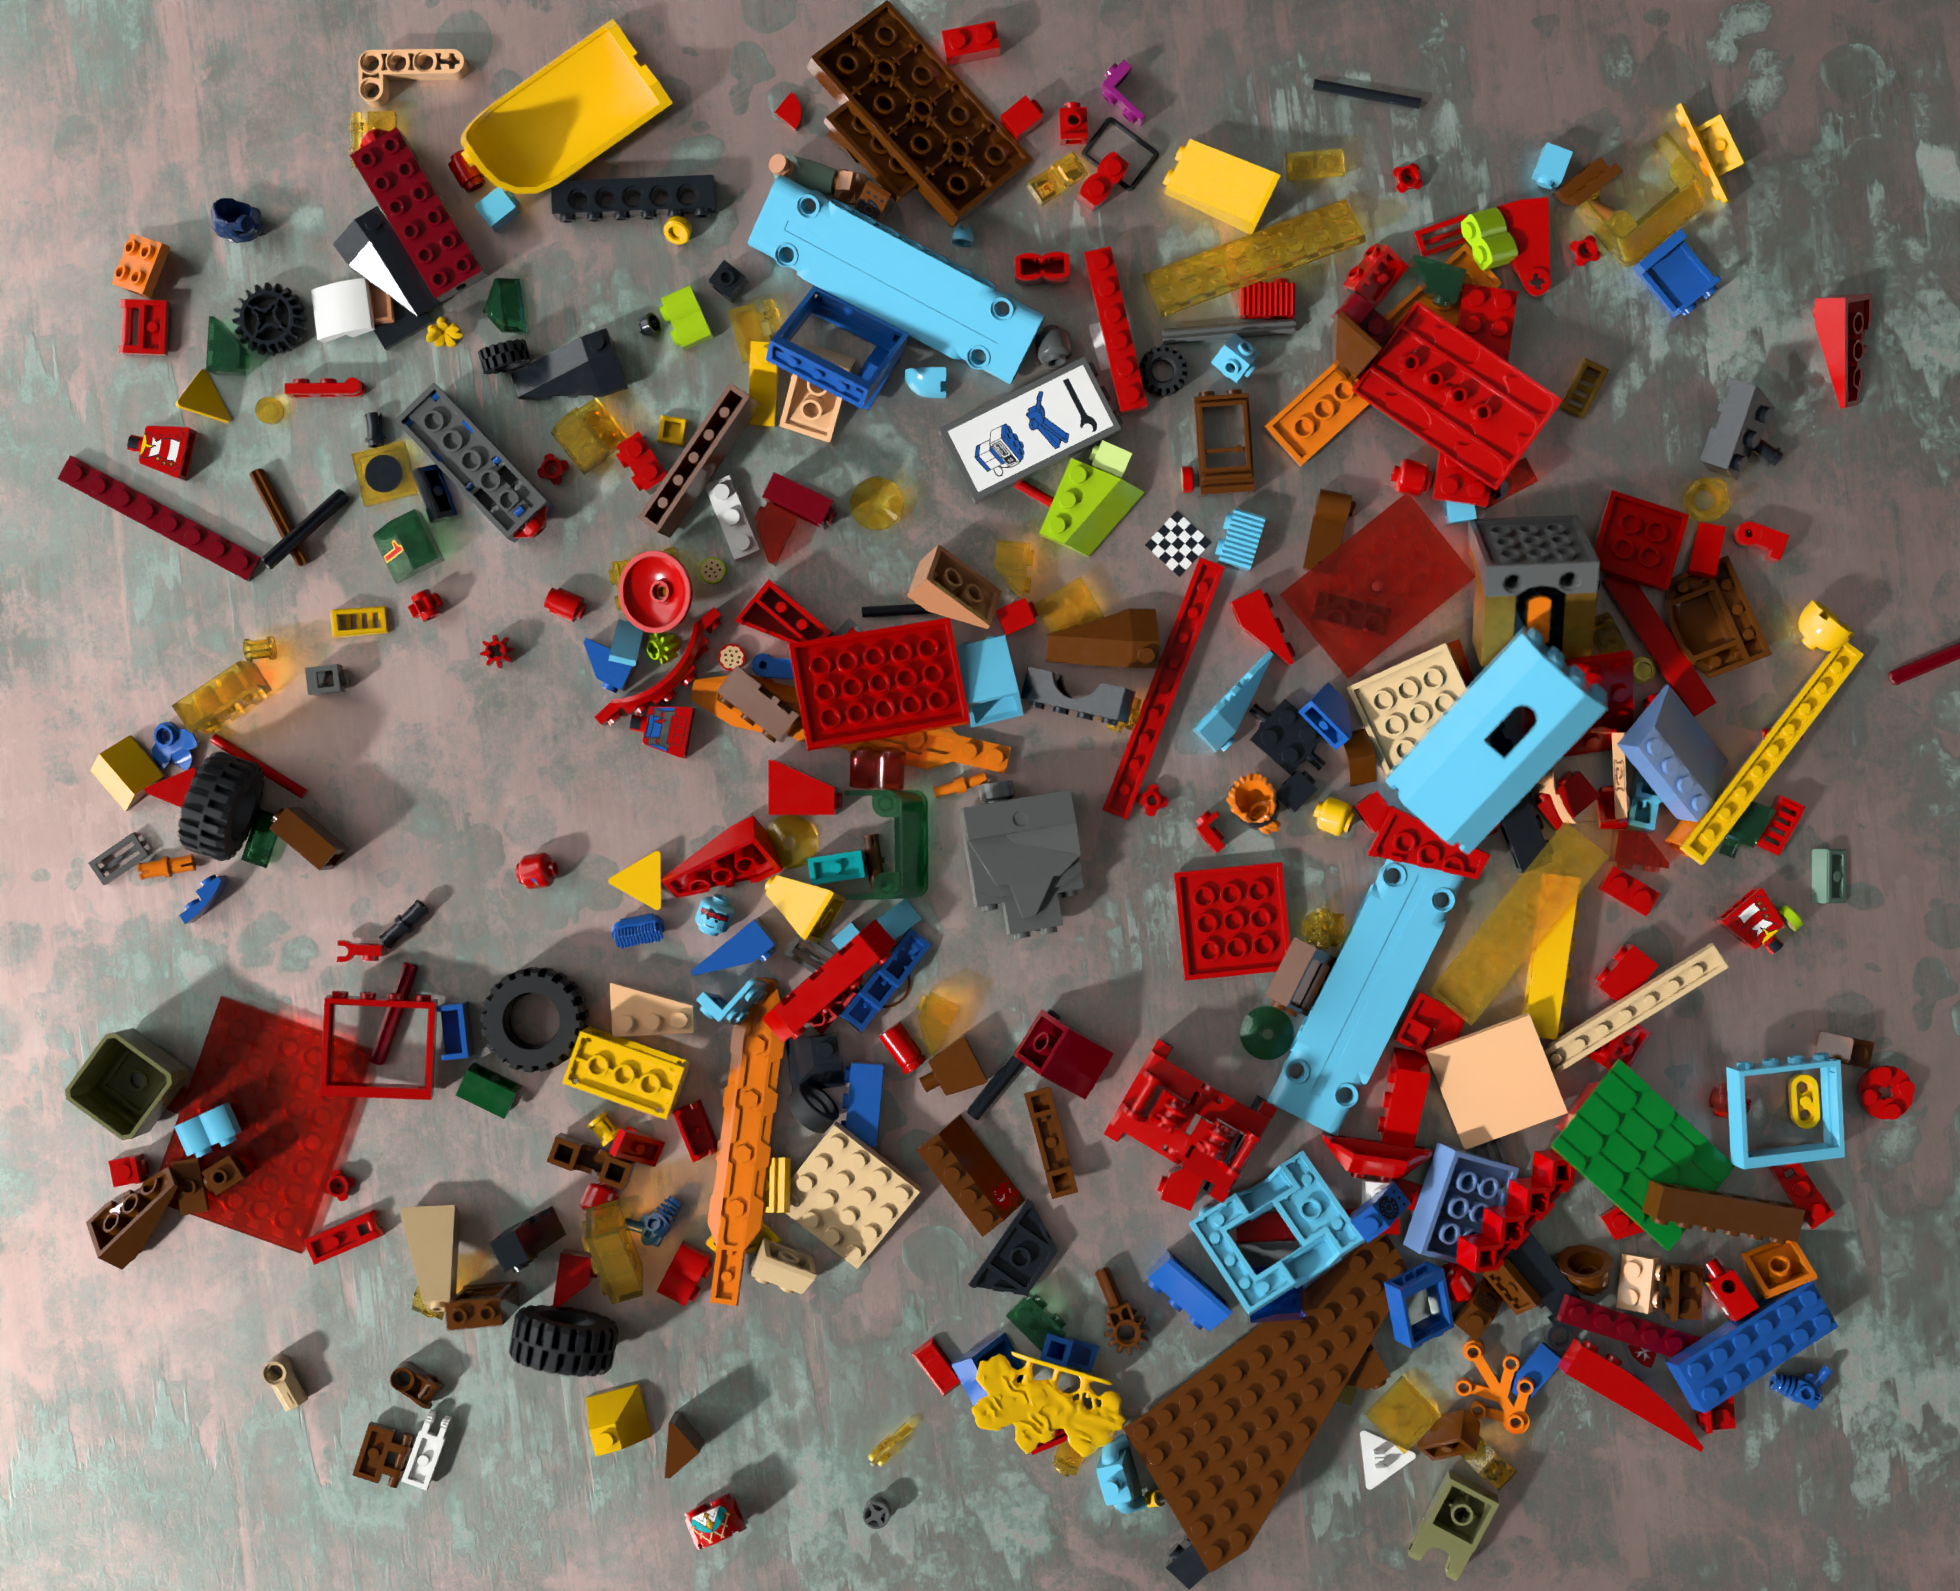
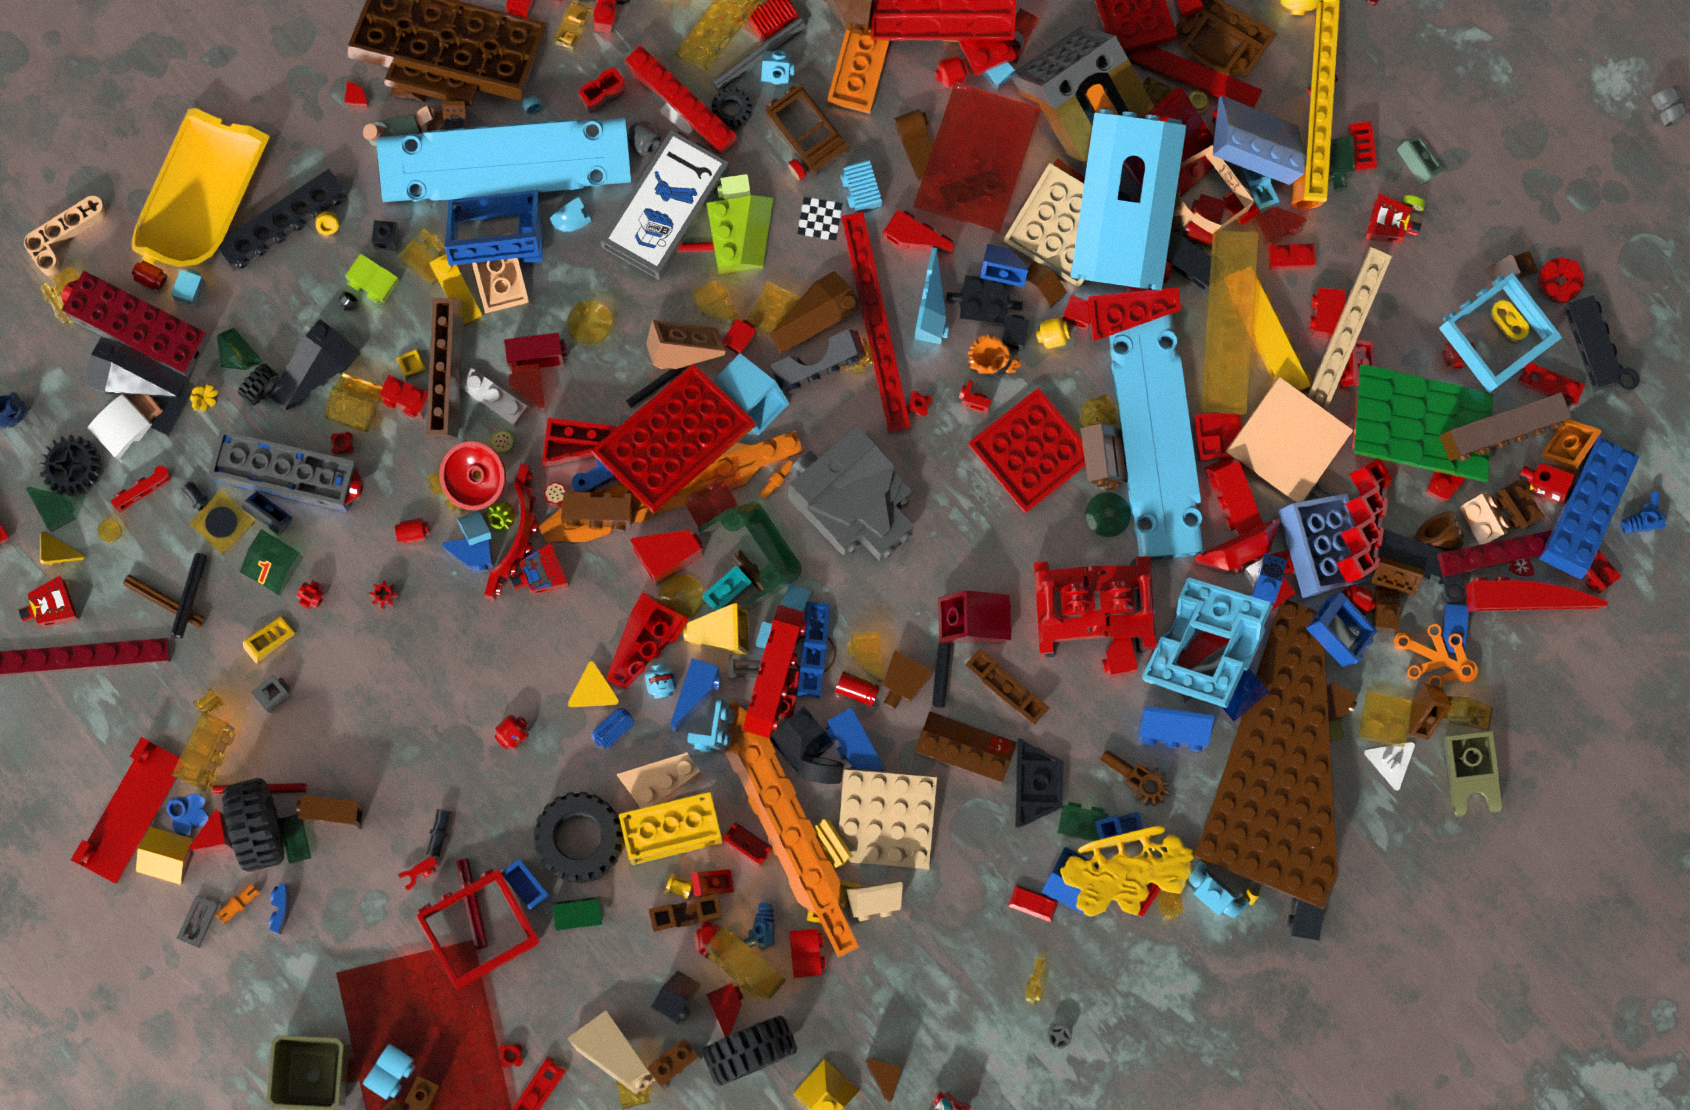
camera: 30 degrees left, 10 degrees down
none -> red bracket [71,737,186,884]
none -> black hinge [1564,295,1640,393]

